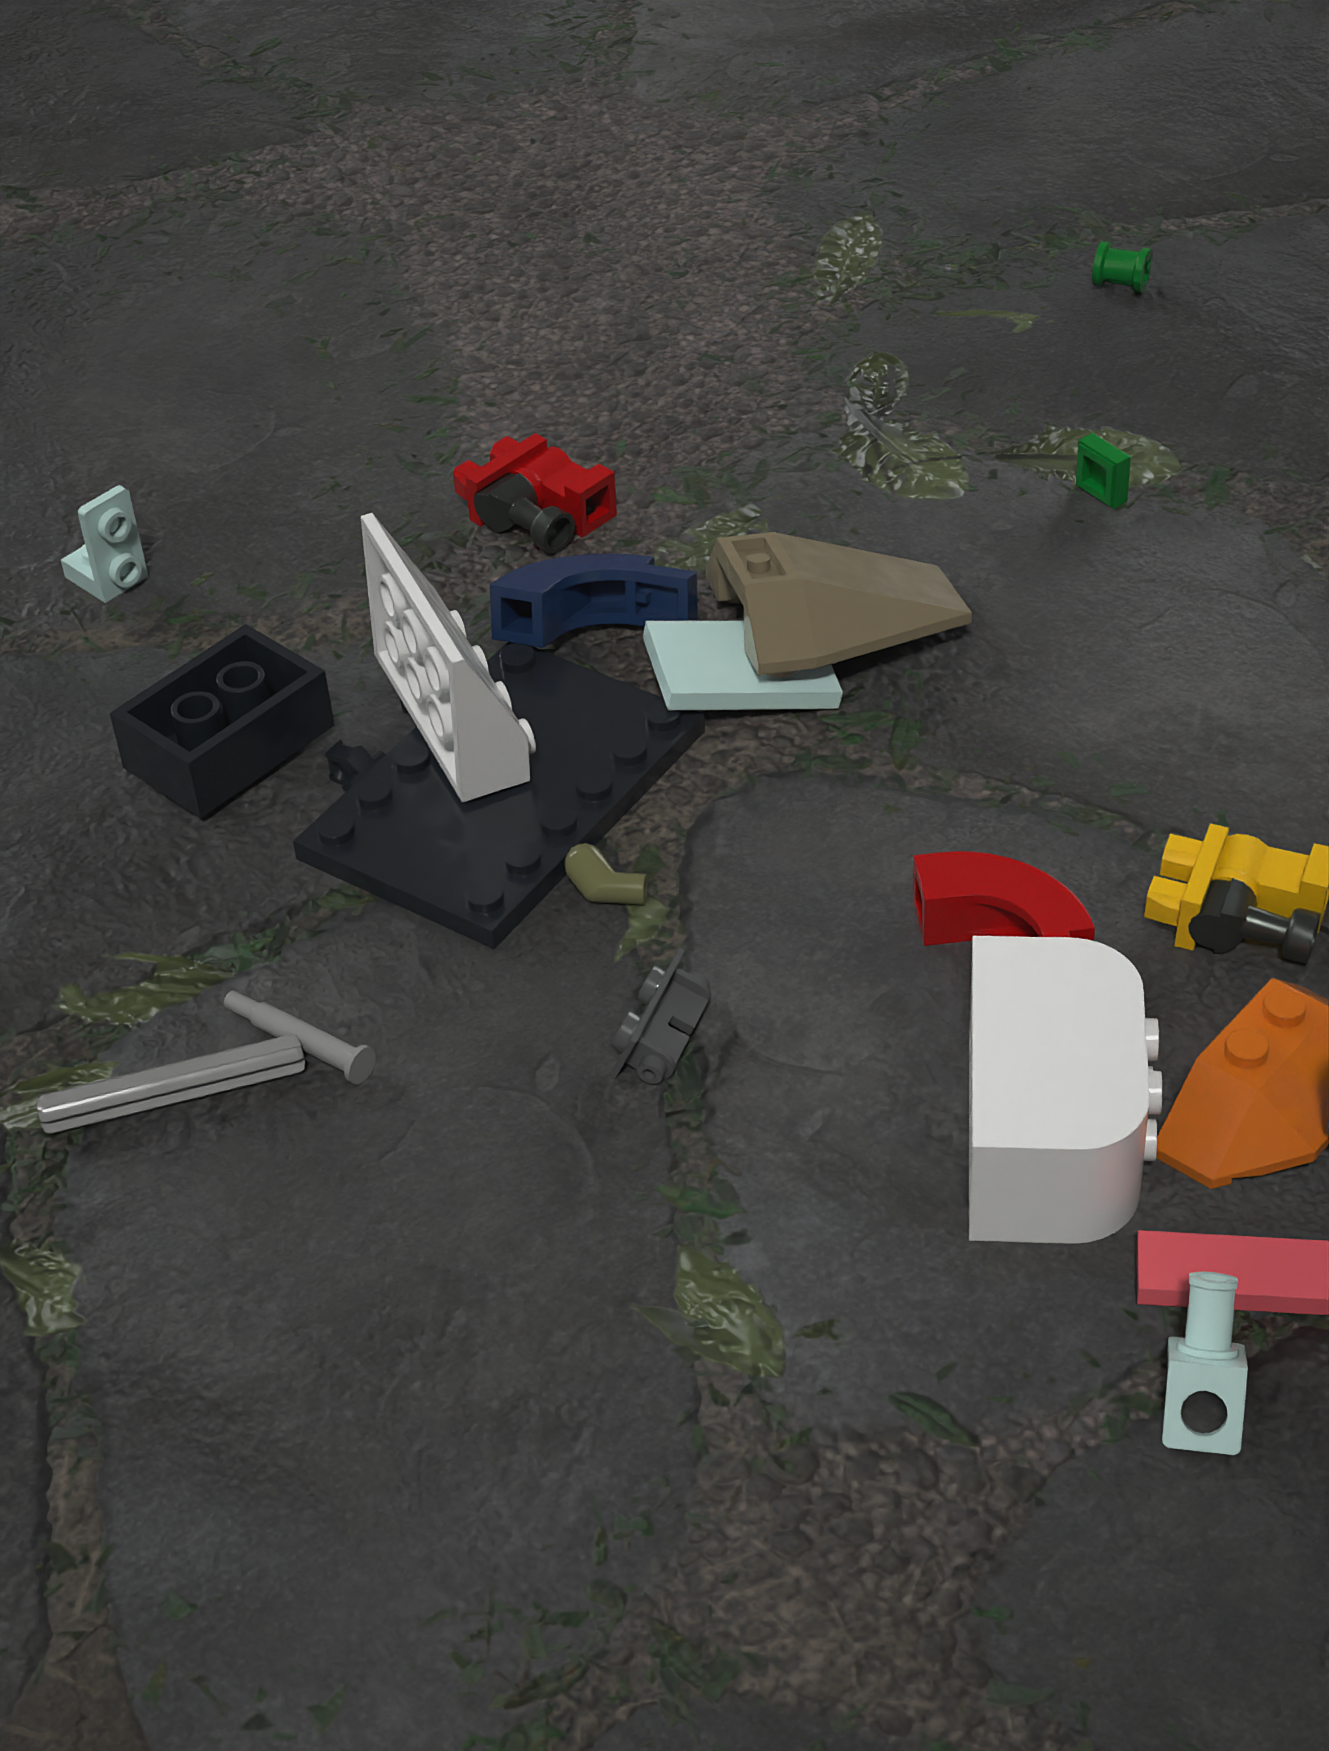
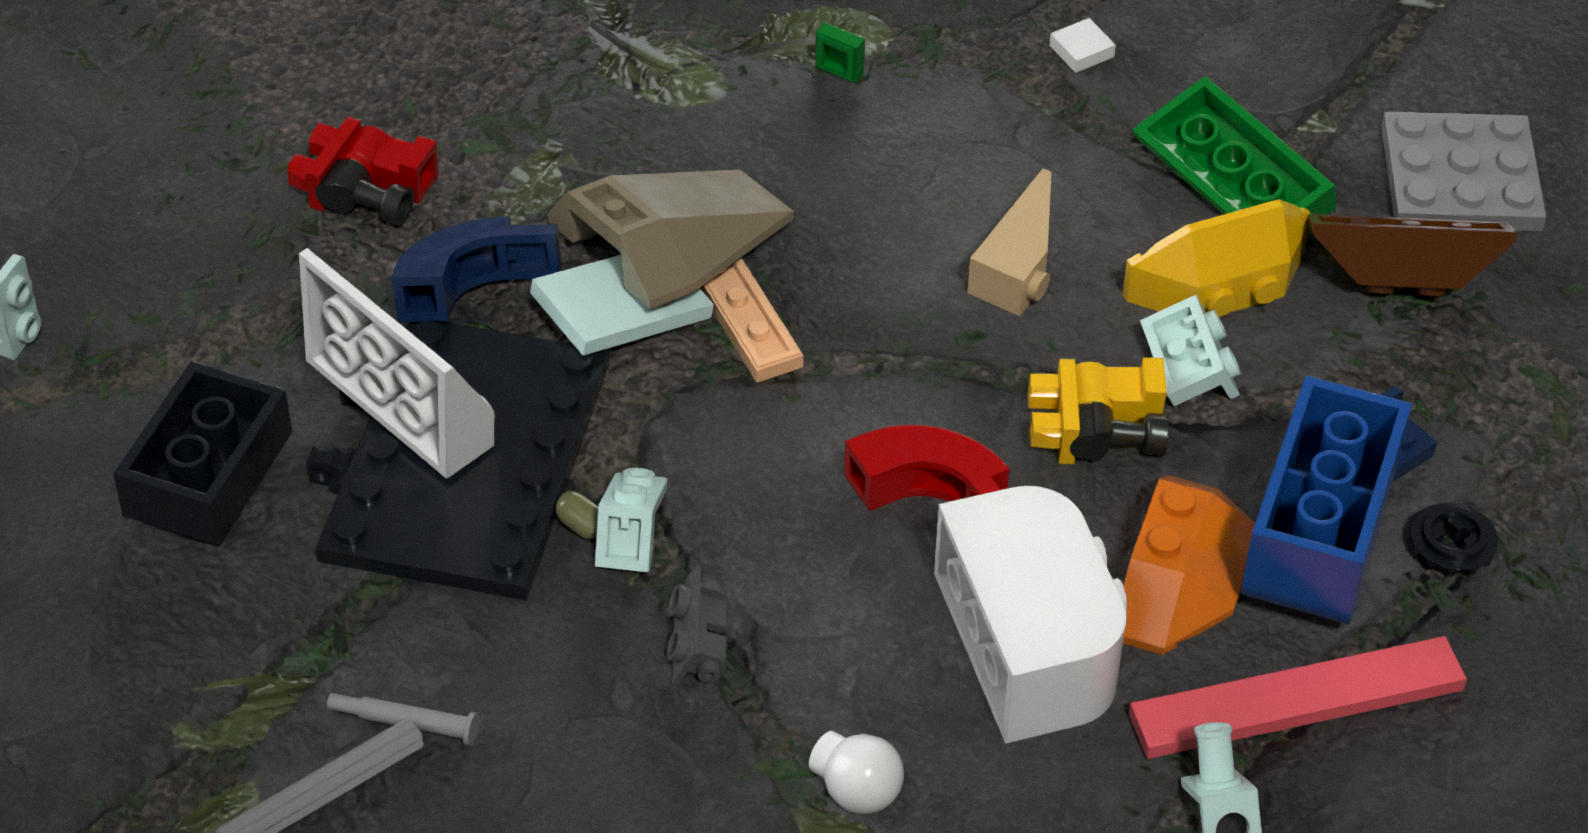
camera: 25 degrees left, 5 degrees up
none -> light aqua bracket [595,468,668,572]
none -> light nougat tile [700,258,804,383]
none -> white piece [809,731,904,814]
none -> tan slope [967,168,1052,316]

